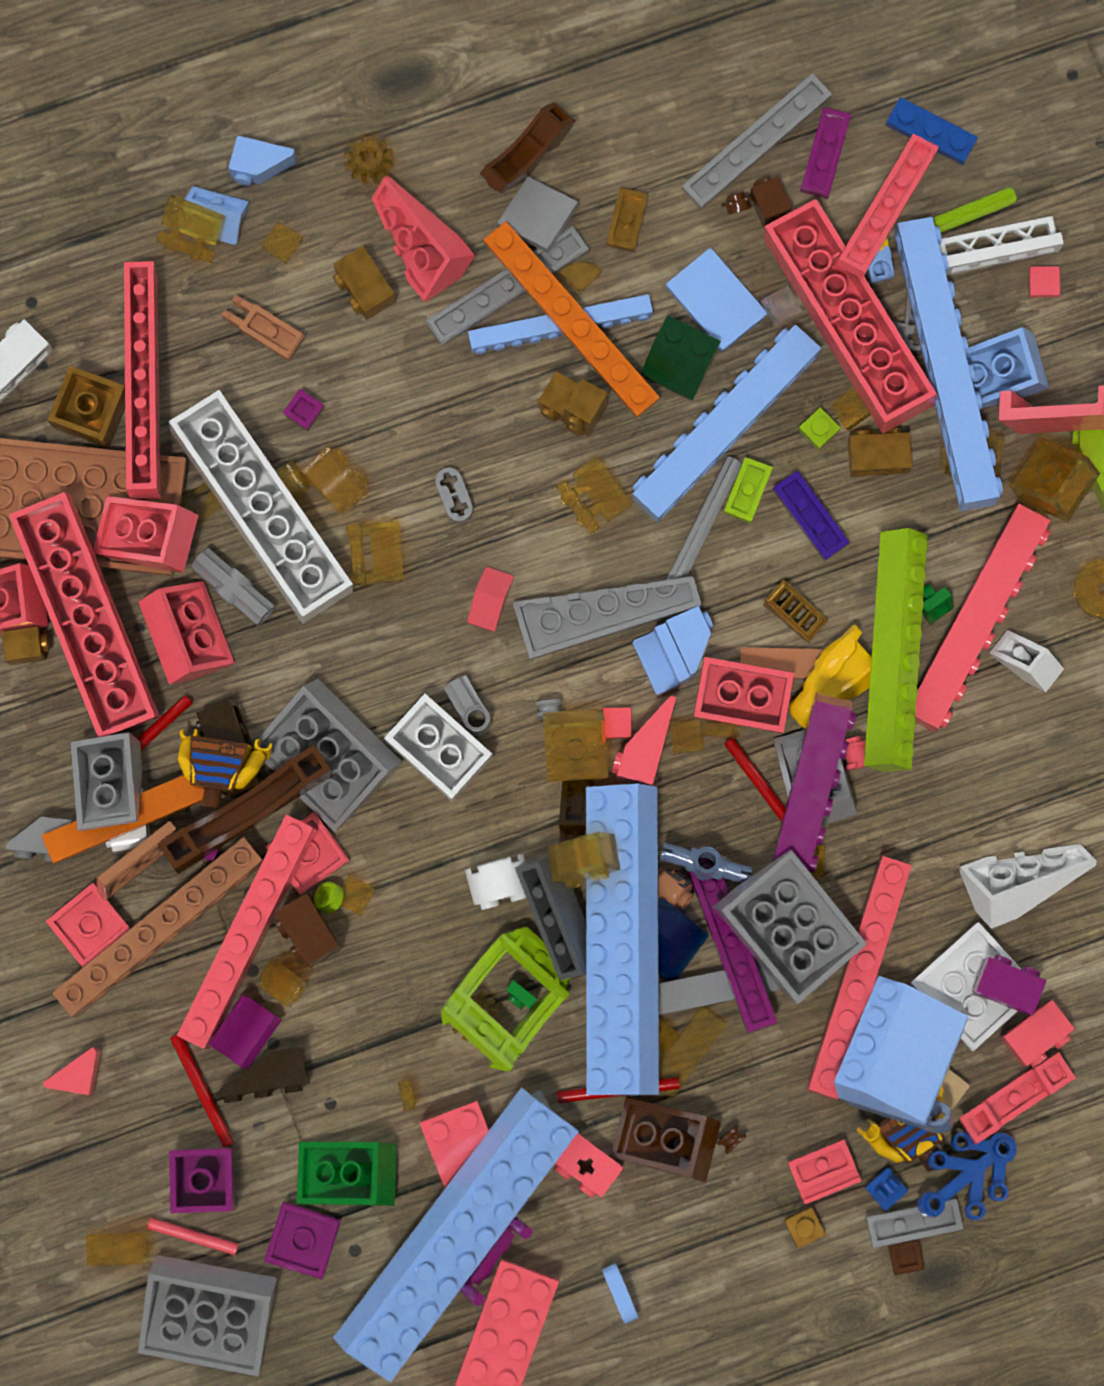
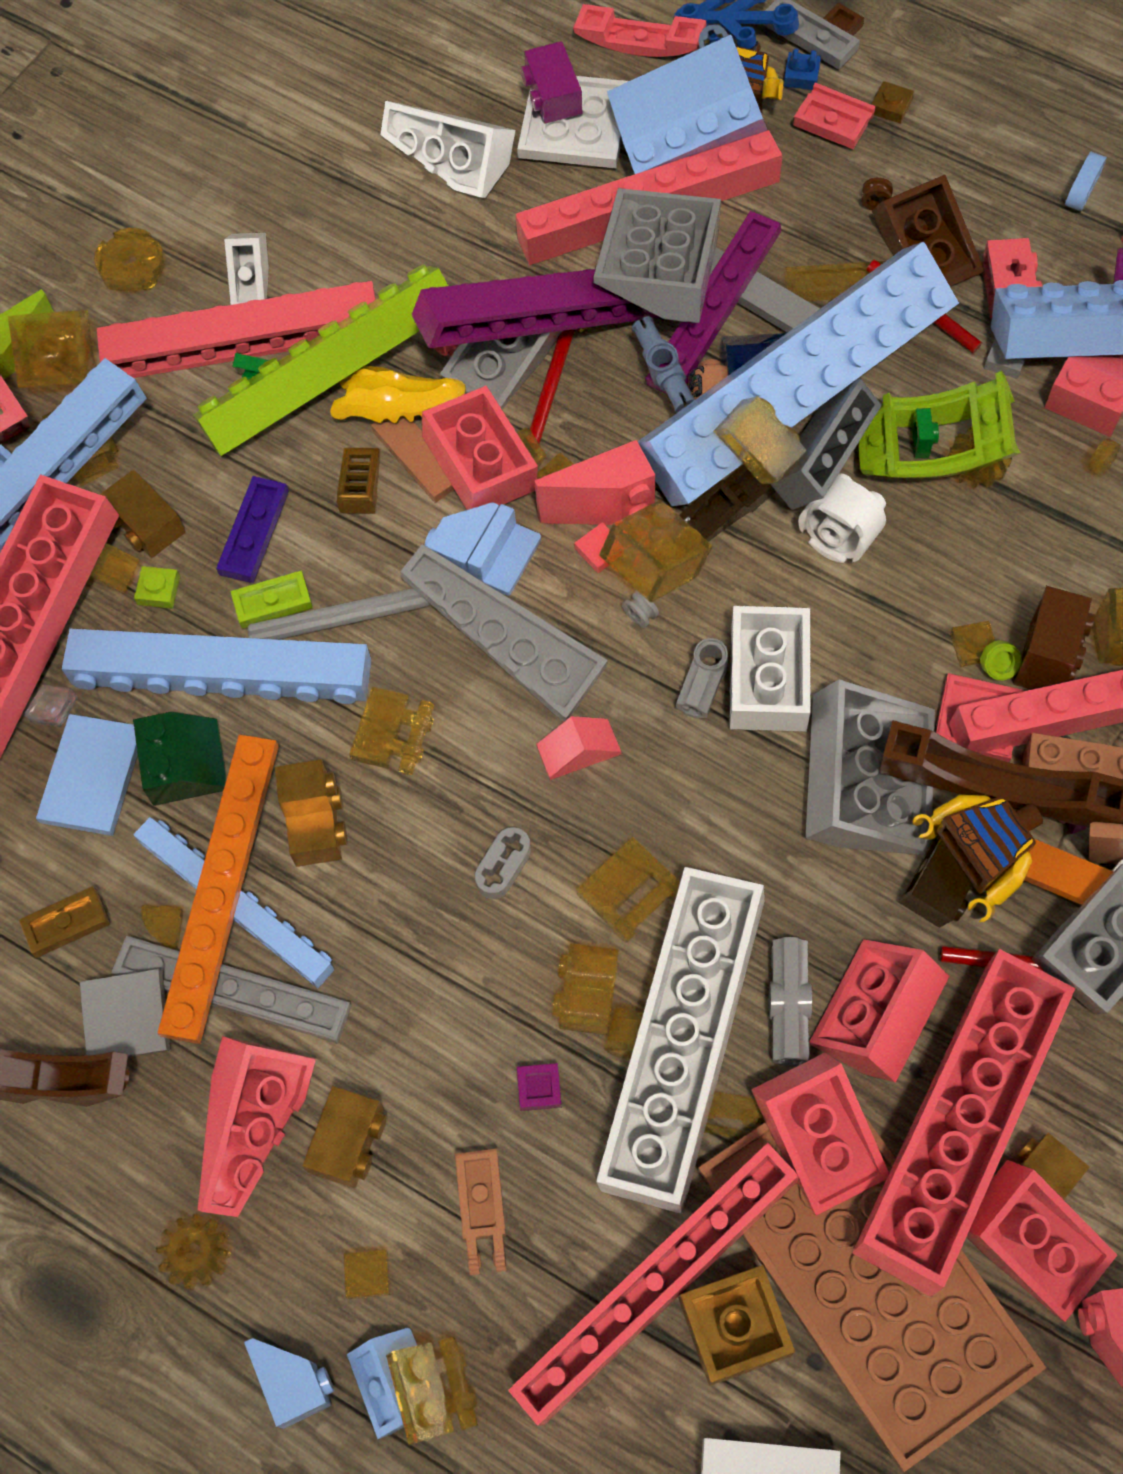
camera: 125 degrees left, 15 degrees down
coral brick [1000,1000,1075,1068] -> none

